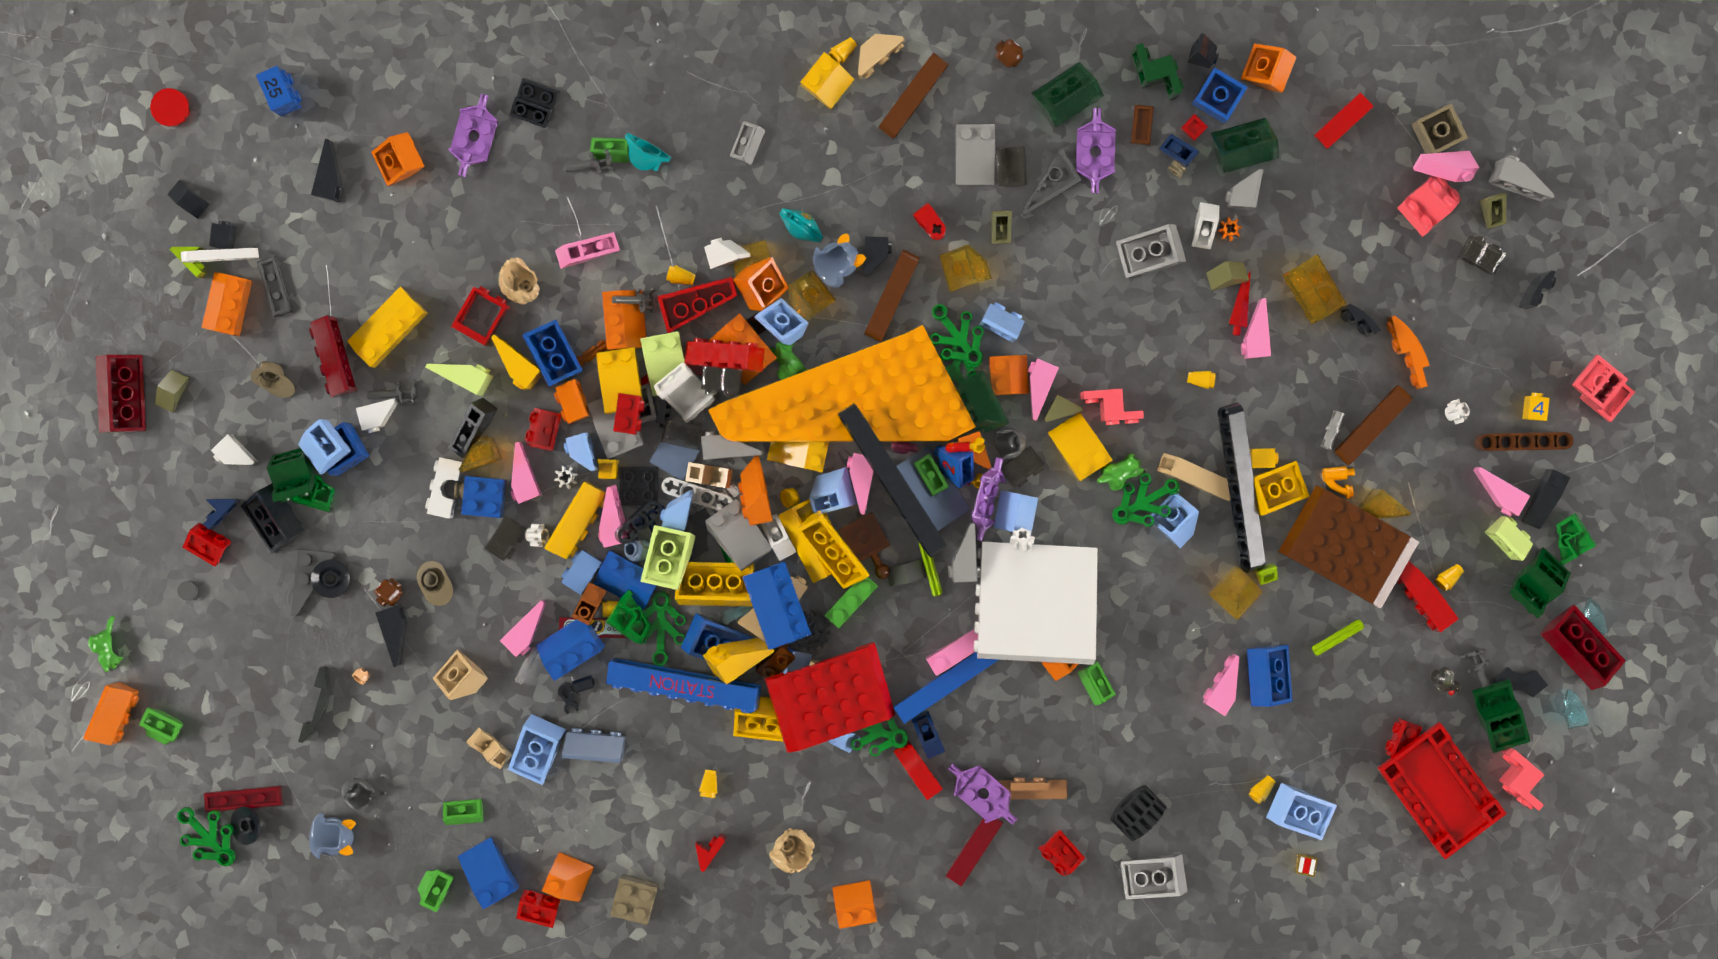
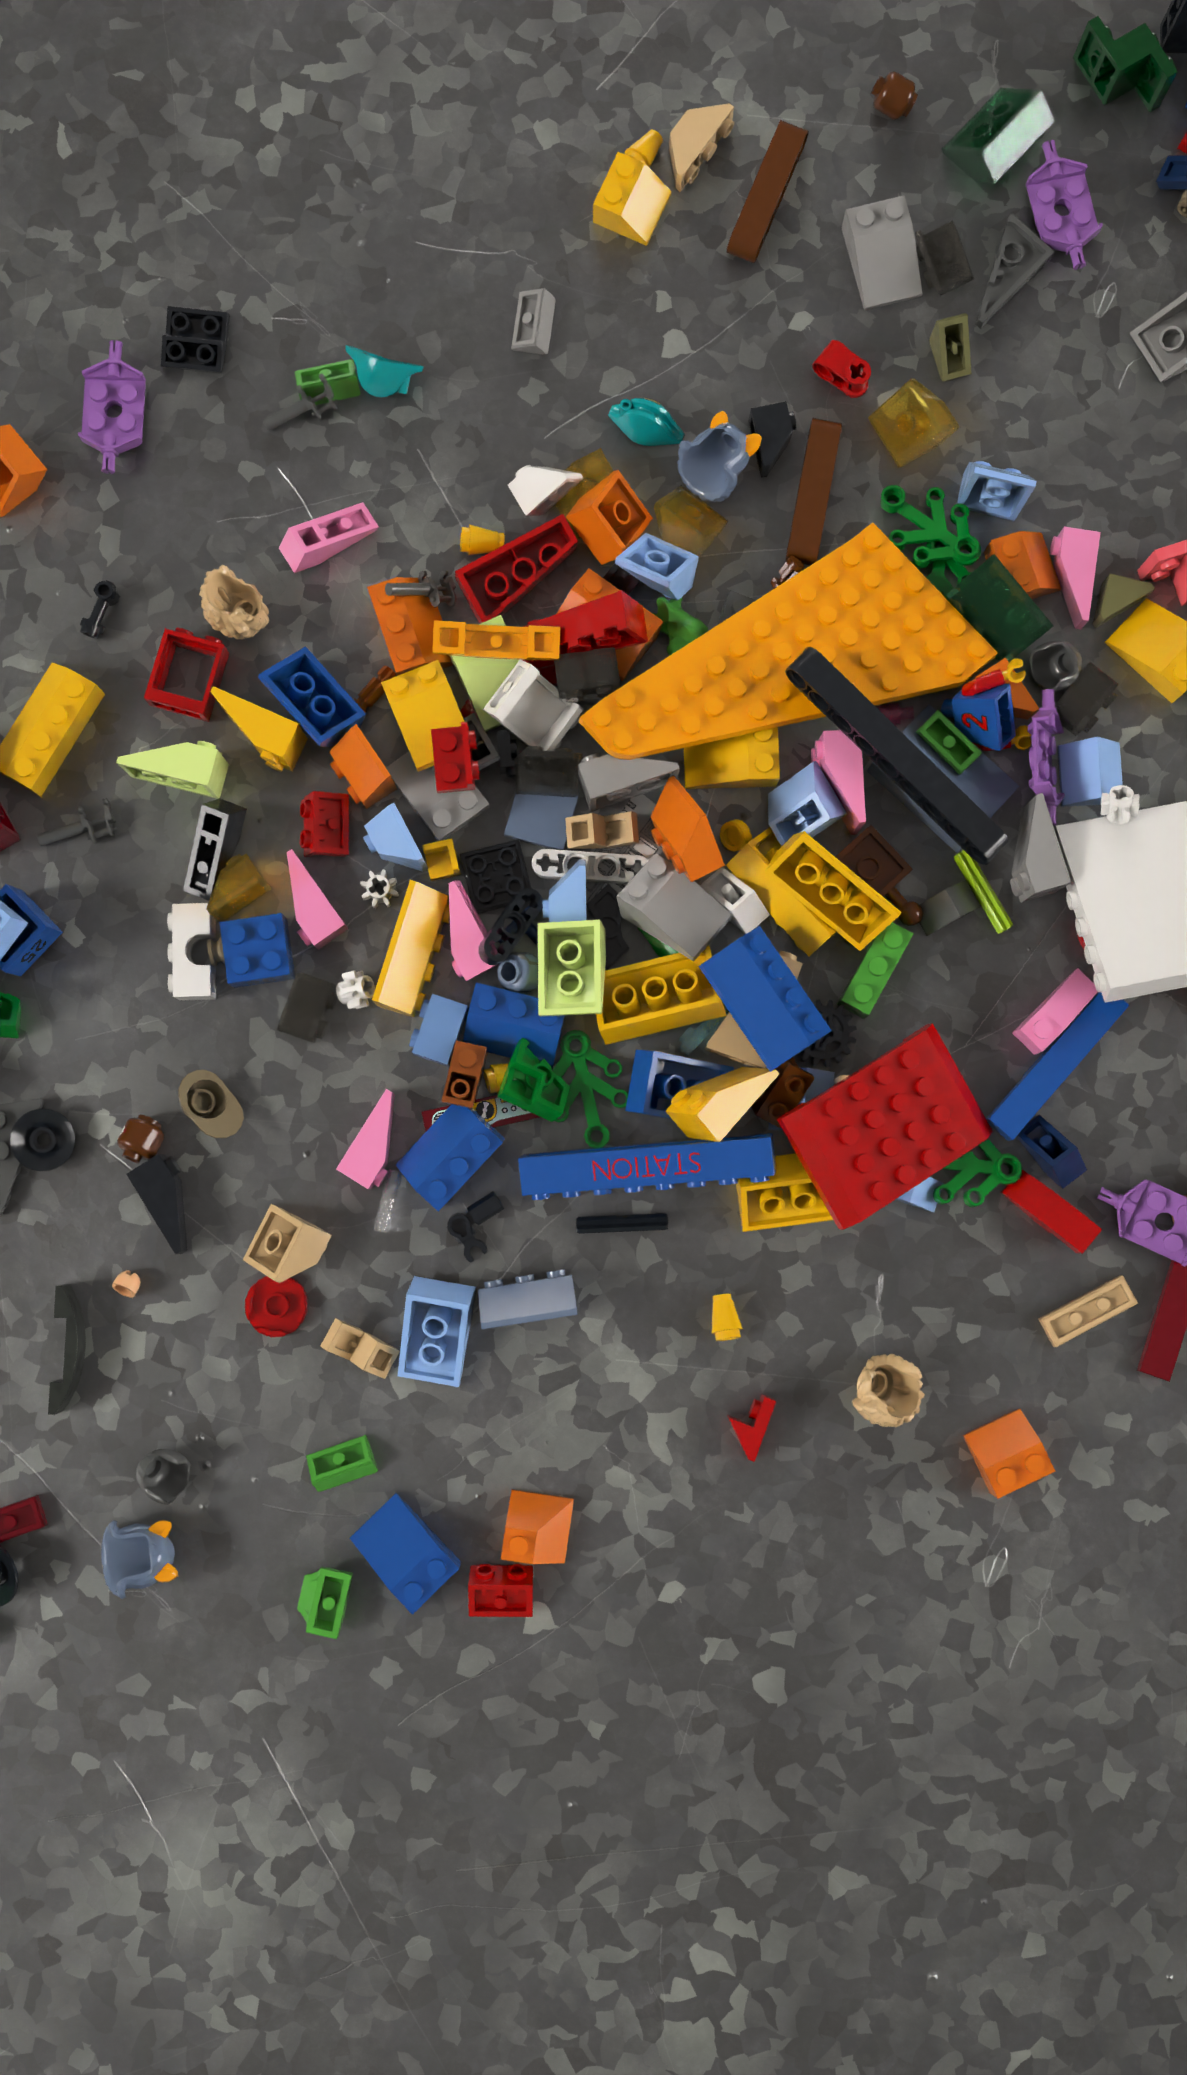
camera: 20 degrees left, 5 degrees down
white slope [356,399,398,434] -> none
dark tan brick [610,874,659,925] -> none
reddish brown tile [1130,105,1154,146] -> none
none -> black bar [80,580,120,639]
none -> red tile [245,1276,308,1337]
none -> light orange slope [433,620,560,660]
none -> black axle [576,1213,668,1234]
none -> reddish brown piece [771,556,805,589]
none -> tan tile [1038,1275,1138,1347]

